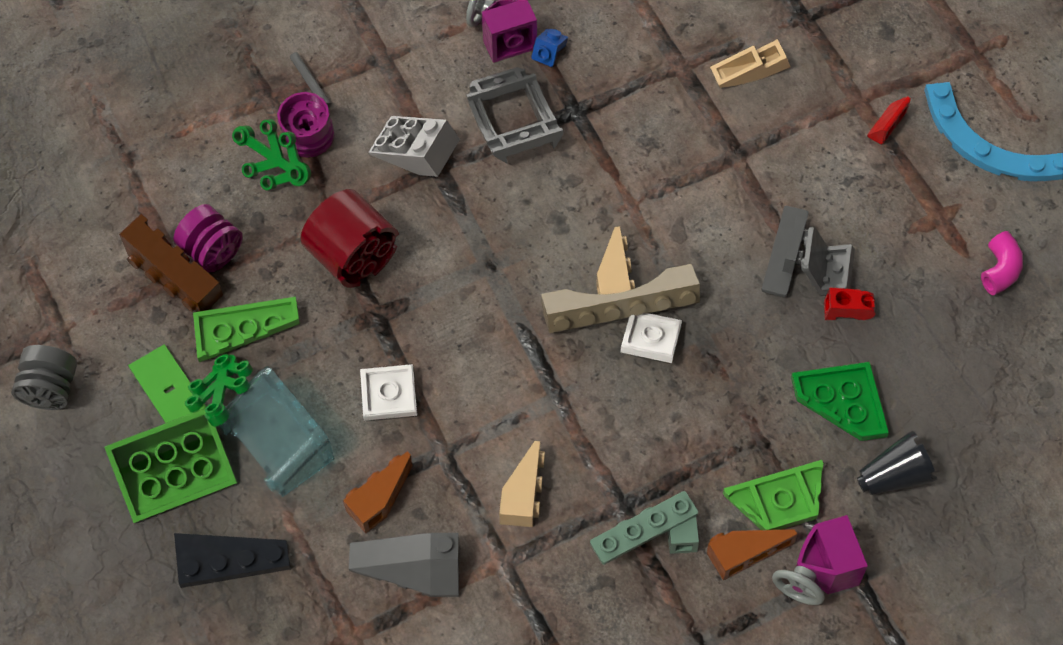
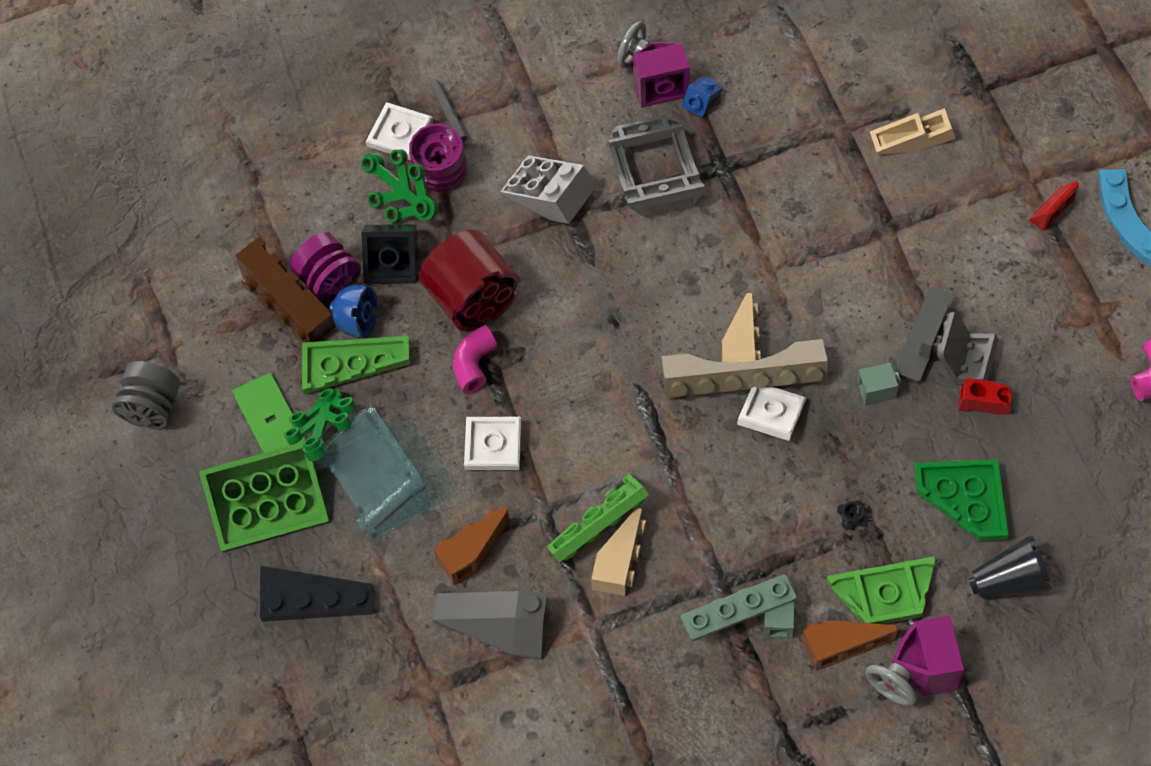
camera: 10 degrees right, 0 degrees up
none -> blue cylinder [330,284,378,338]
none -> black slope [361,224,418,283]
none -> white plate [366,102,433,160]
none -> dark pink cylinder [452,325,498,394]
none -> bright green wing [547,473,649,563]
none -> black plate [837,501,868,530]
none -> sand green brick [857,363,901,406]

